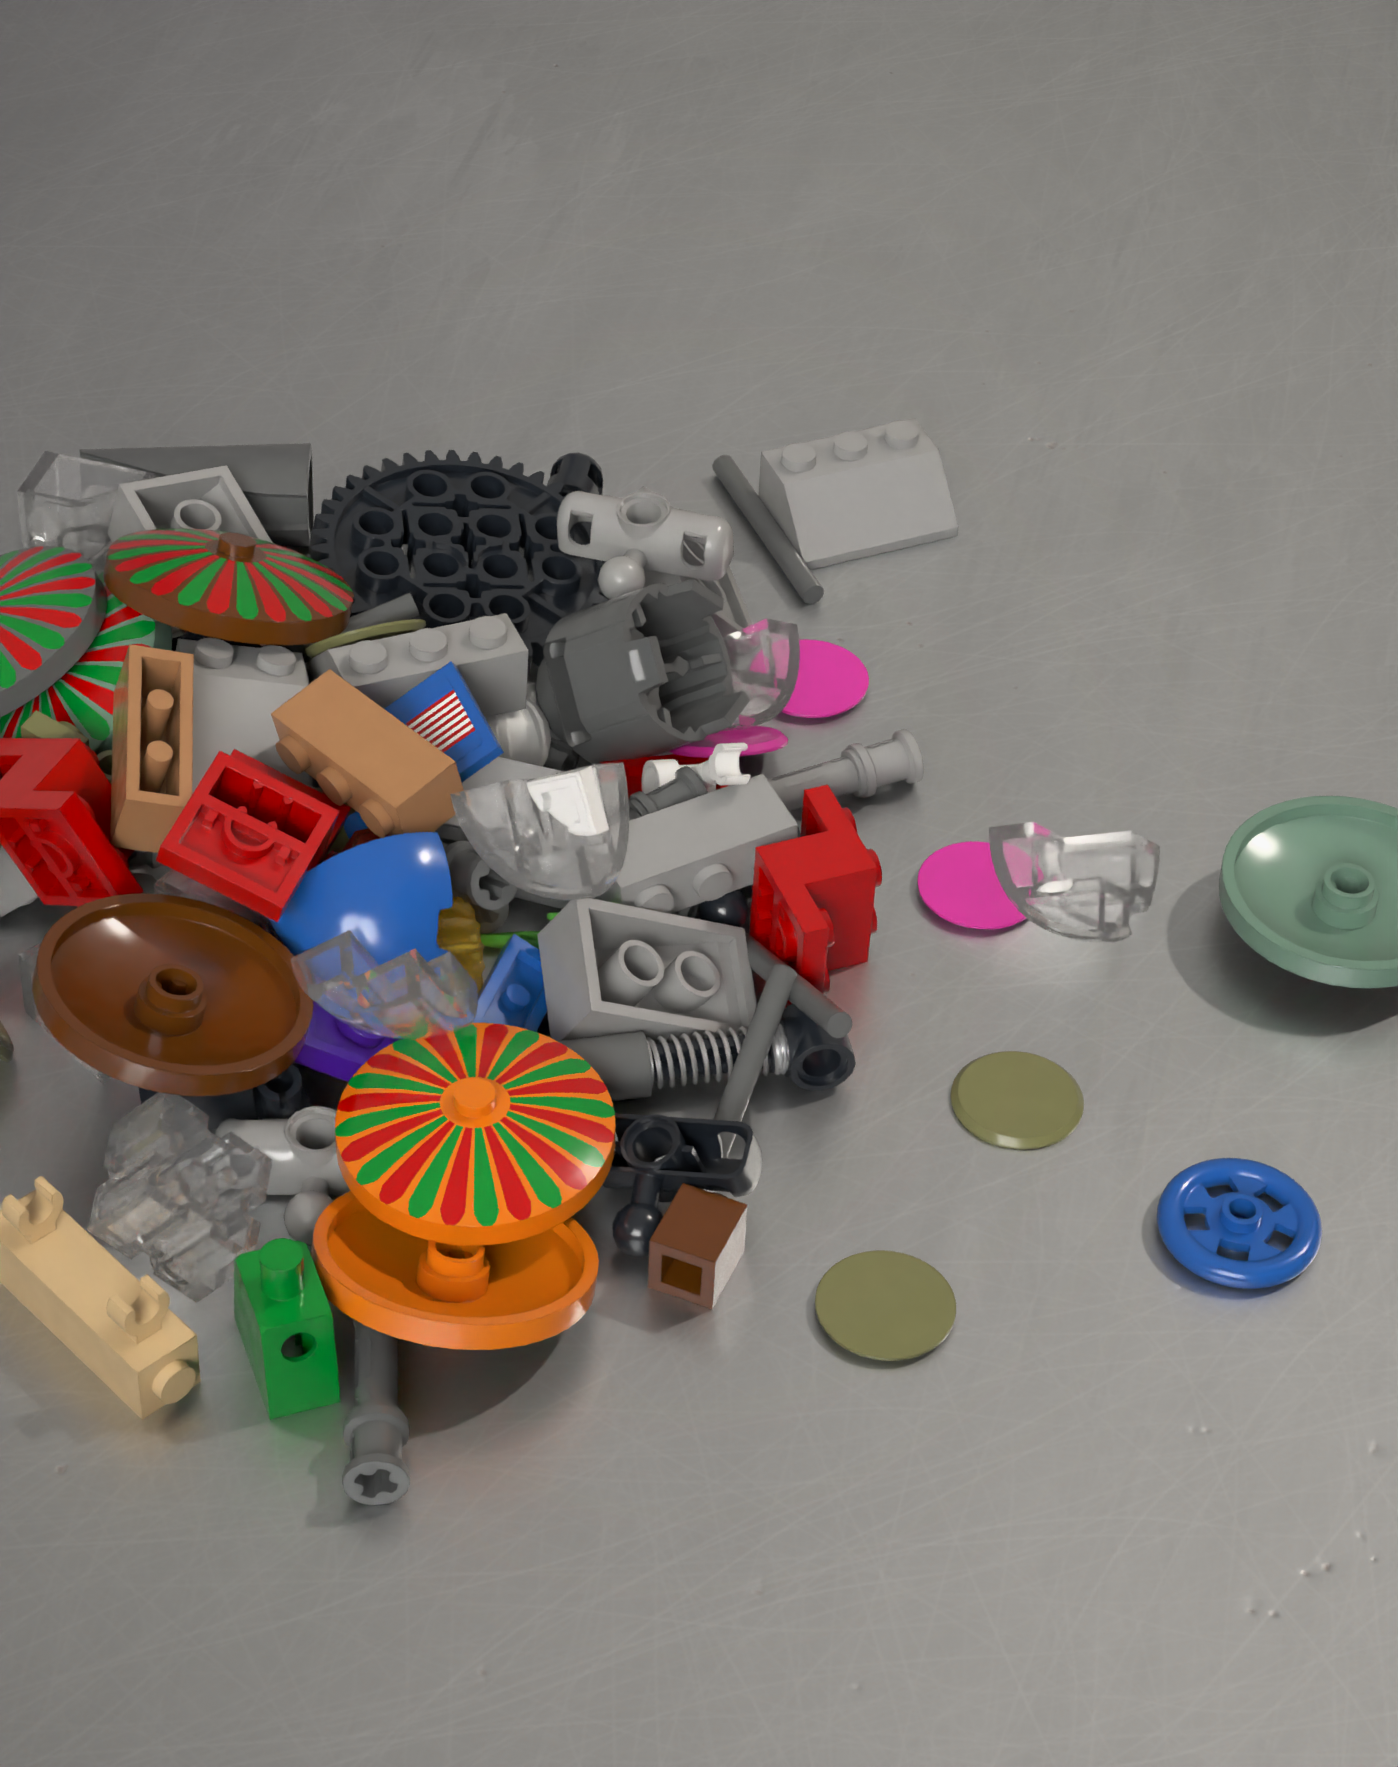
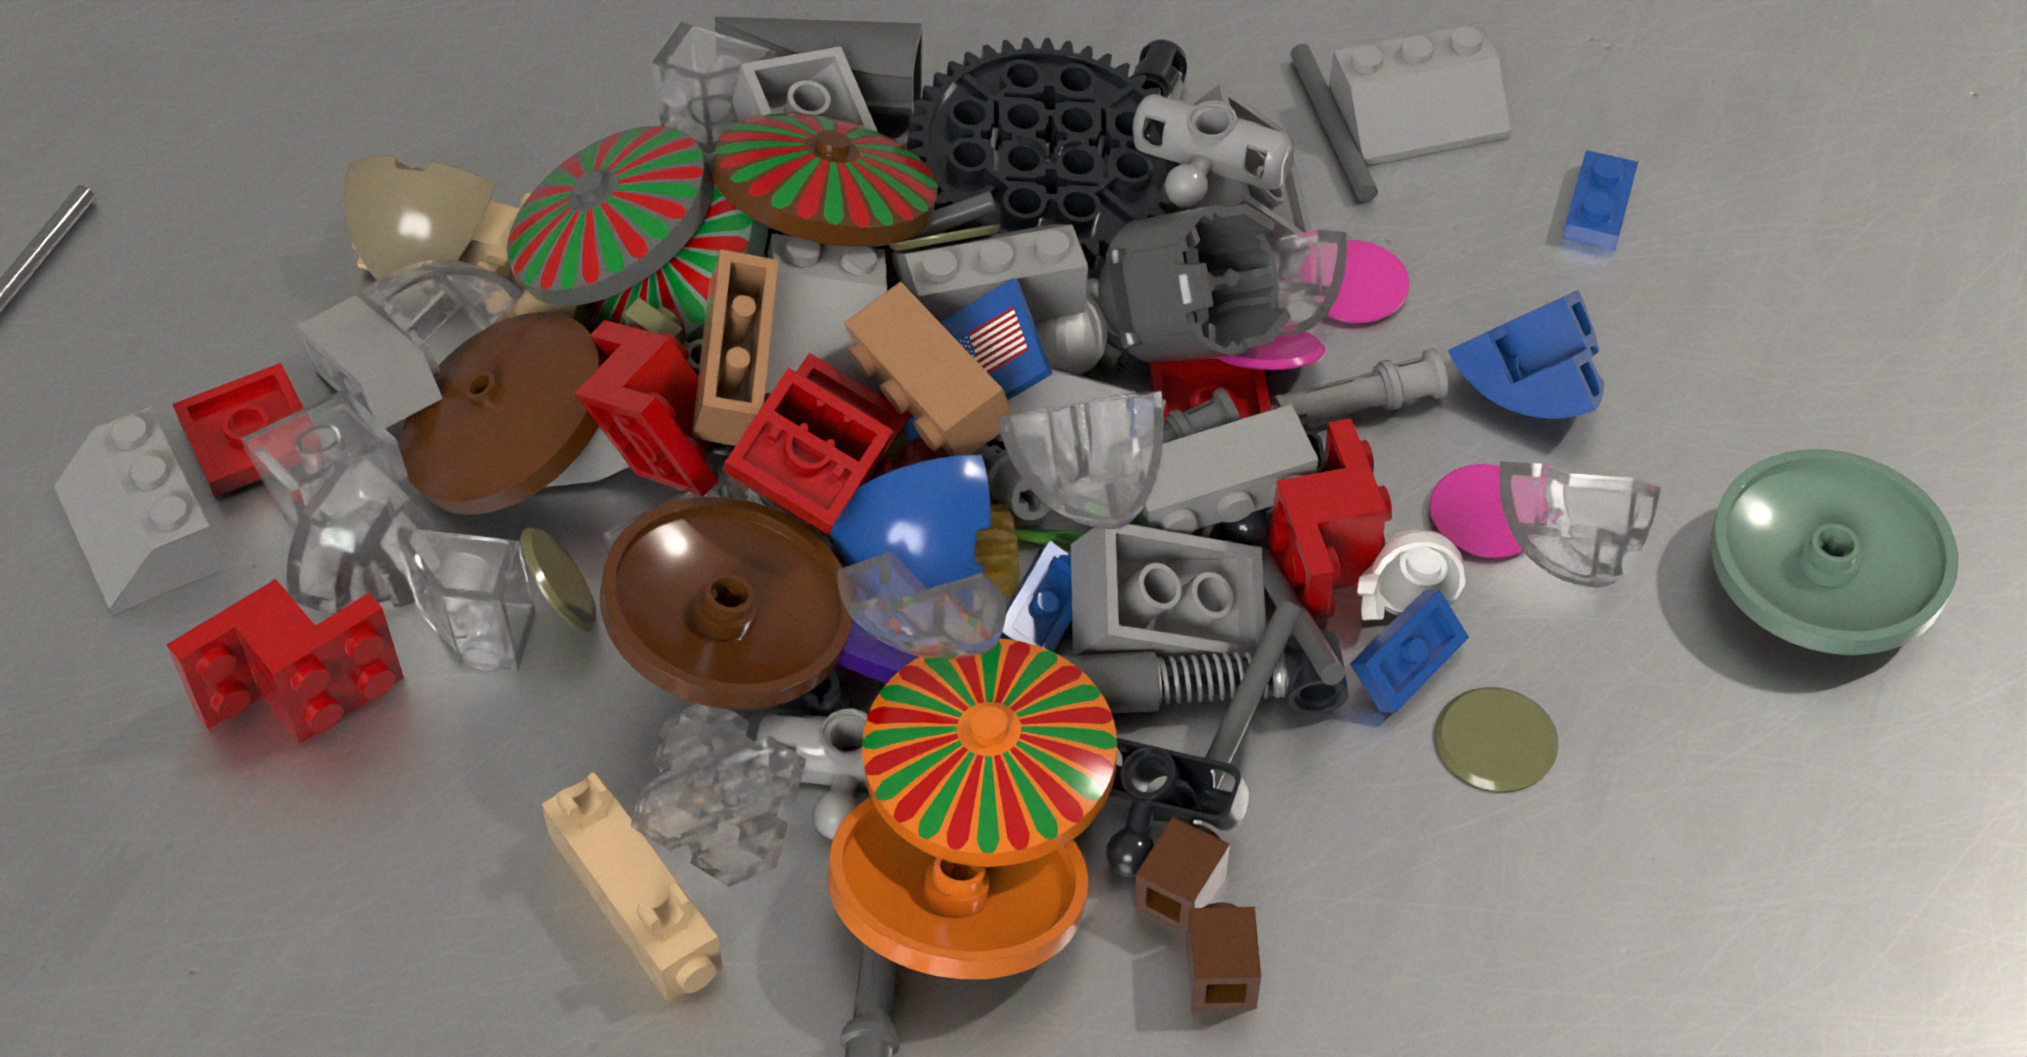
camera: 10 degrees right, 10 degrees up
green torso [234,1238,341,1420] -> none
white tile [526,766,609,836] -> none
white brick [642,743,751,794] -> none
olive piece [815,1250,956,1361] -> none
blue plate [1157,1158,1322,1289] -> none
none -> reddish brown brick [1186,902,1261,1010]
none -> blue plate [1350,589,1469,712]
none -> white piece [1357,529,1466,621]
none -> blue brick [1448,290,1604,419]
none -> blue plate [1562,150,1638,250]

